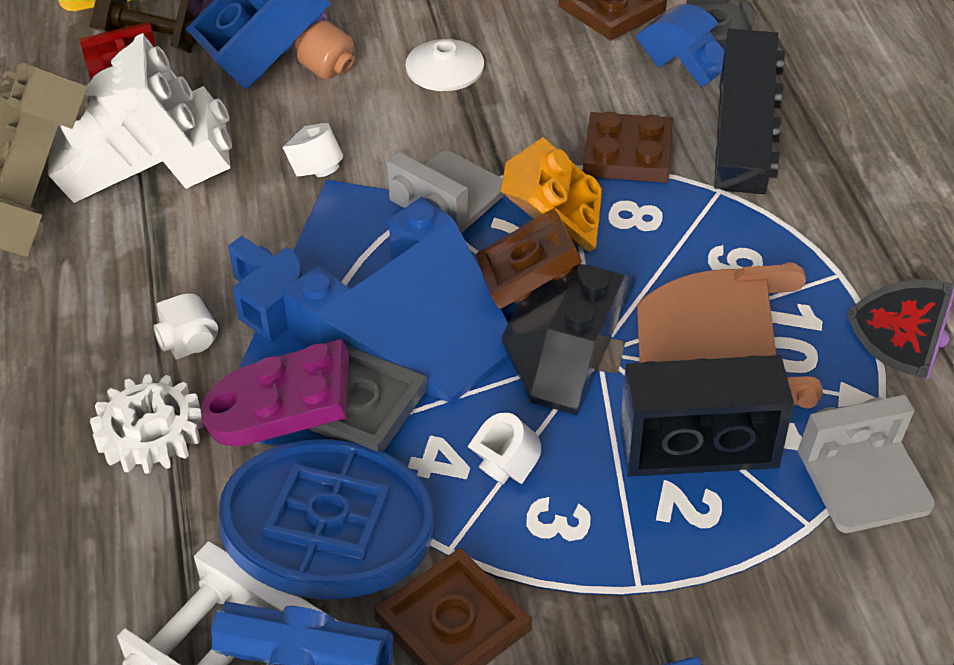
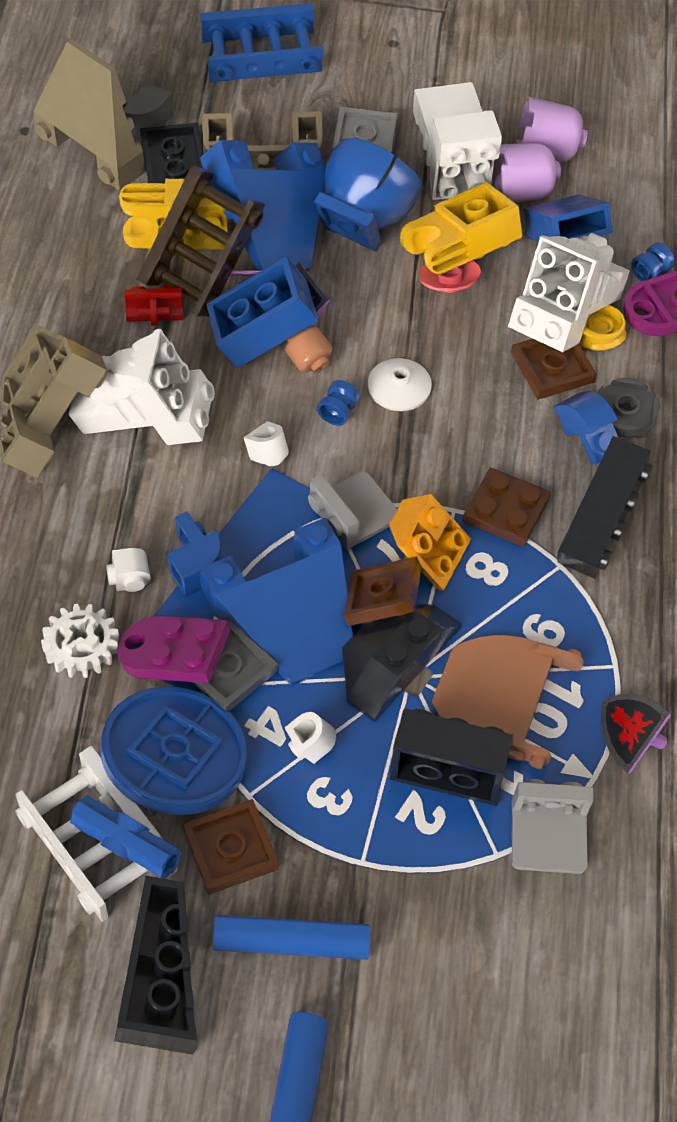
camera: 15 degrees right, 10 degrees up
none -> blue wheel [317,380,360,426]

